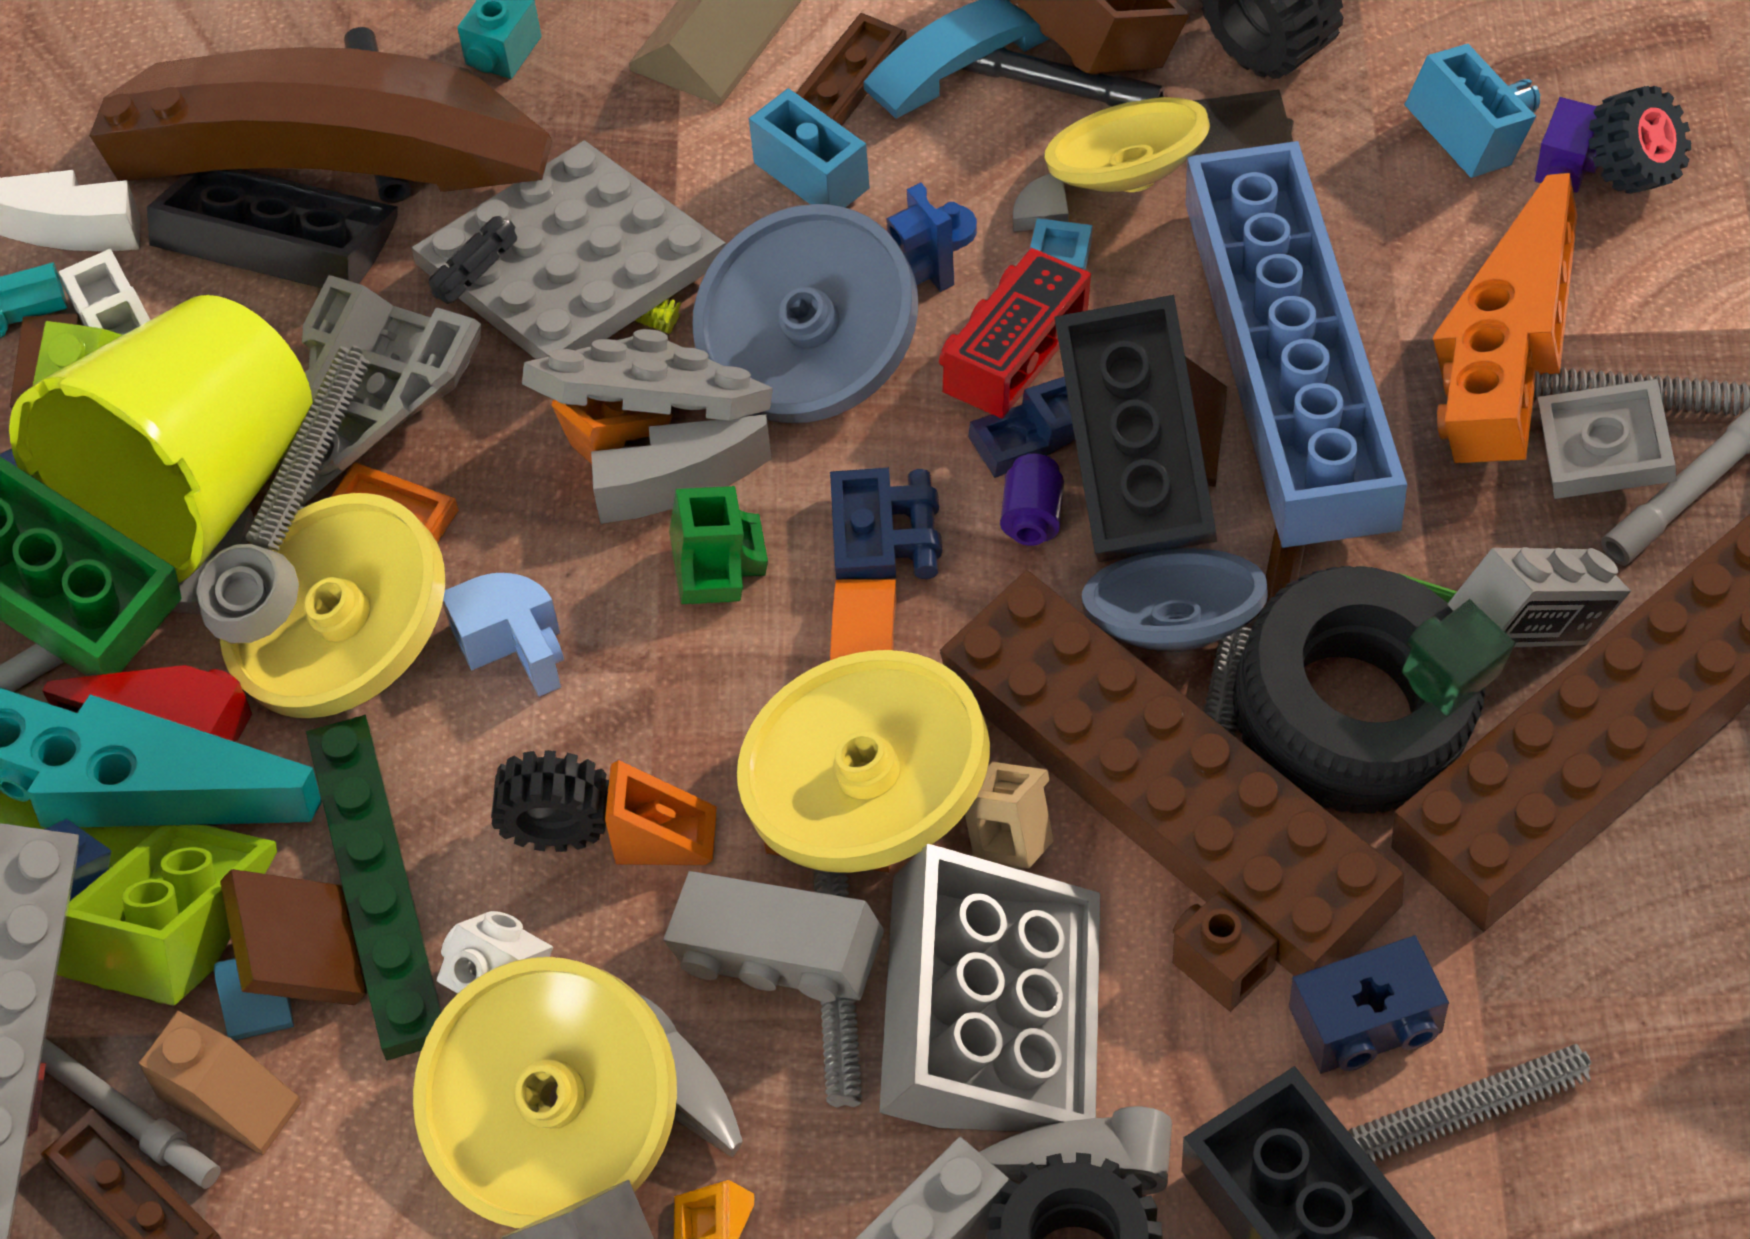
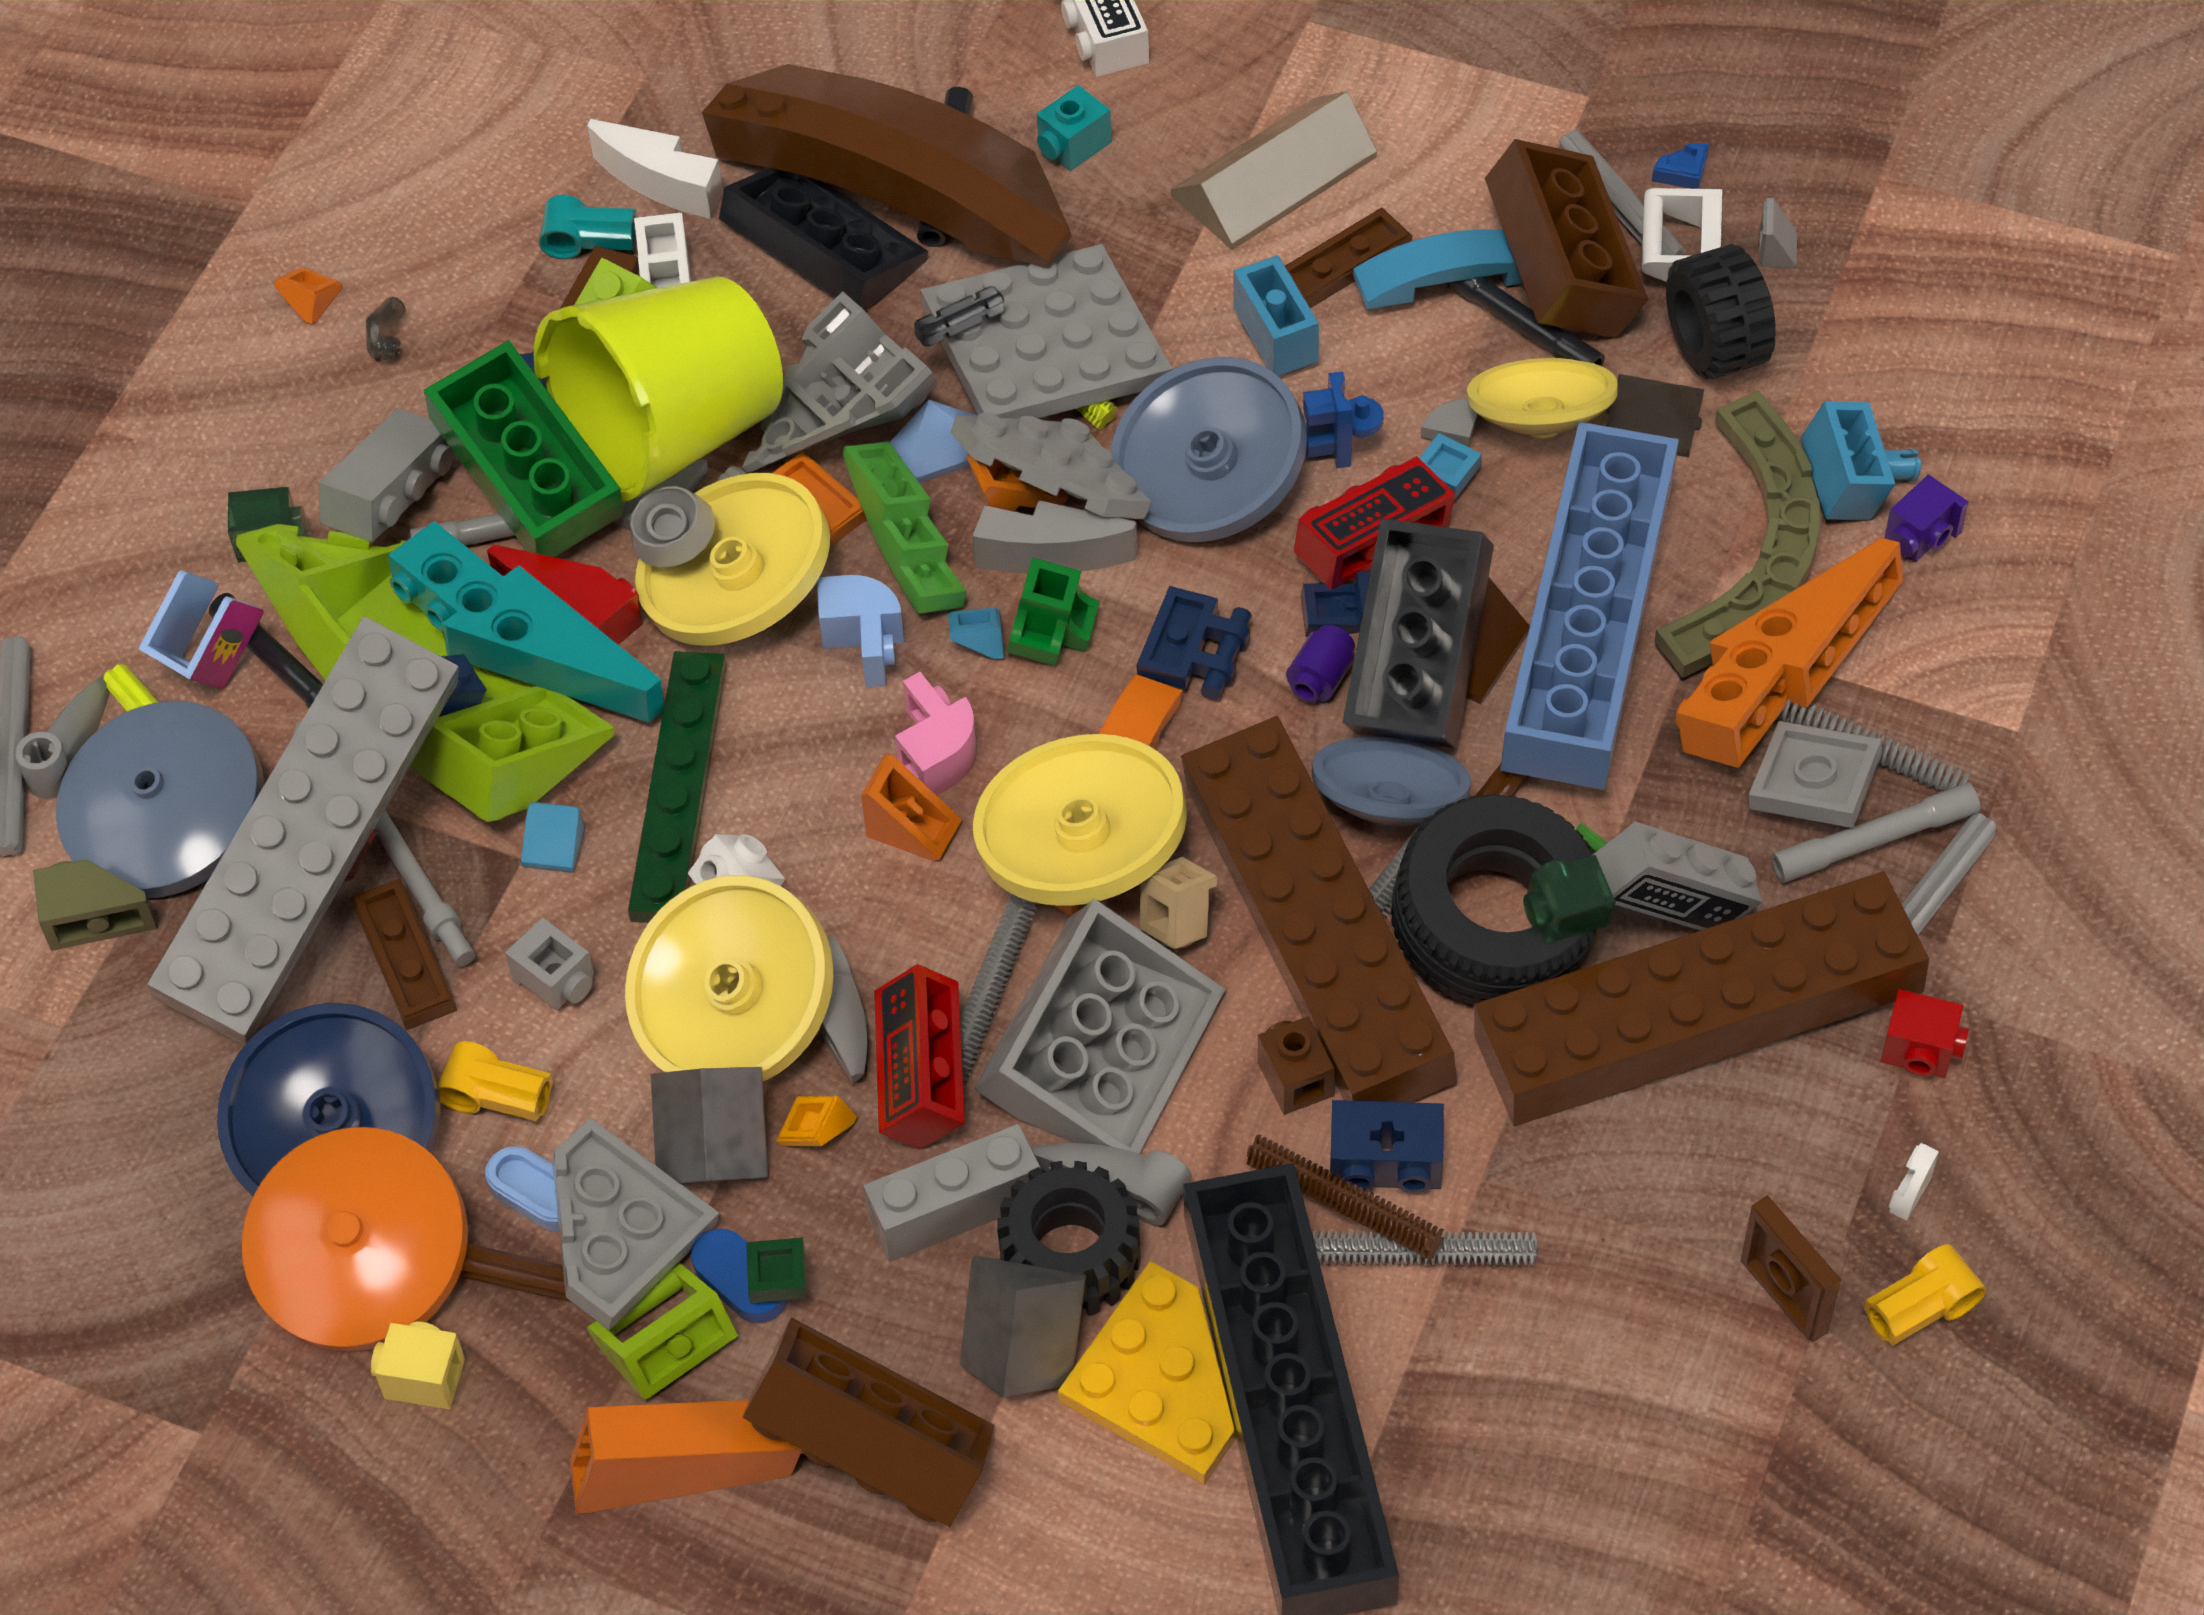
camera: 20 degrees right, 0 degrees up
medium nougat slope [138,1011,301,1155] -> none
reddish brown tile [220,869,366,1005] -> none
light grey axle [246,345,370,552] -> none
black tyre [491,750,609,852] -> none
light grey brick [663,871,884,1002] -> none
black wheel [1589,86,1691,194] -> none
none -> light grey brick [505,917,595,1010]
none -> bright green slope [843,441,967,614]
none -> red brick [874,964,965,1150]
none -> light blue slope [890,400,977,483]
none -> bright pink brick [895,672,977,795]
none -> dark azure slope [948,607,1004,659]
none -> reddish brown axle [1246,1134,1444,1260]
none -> olive plate [1654,390,1820,678]

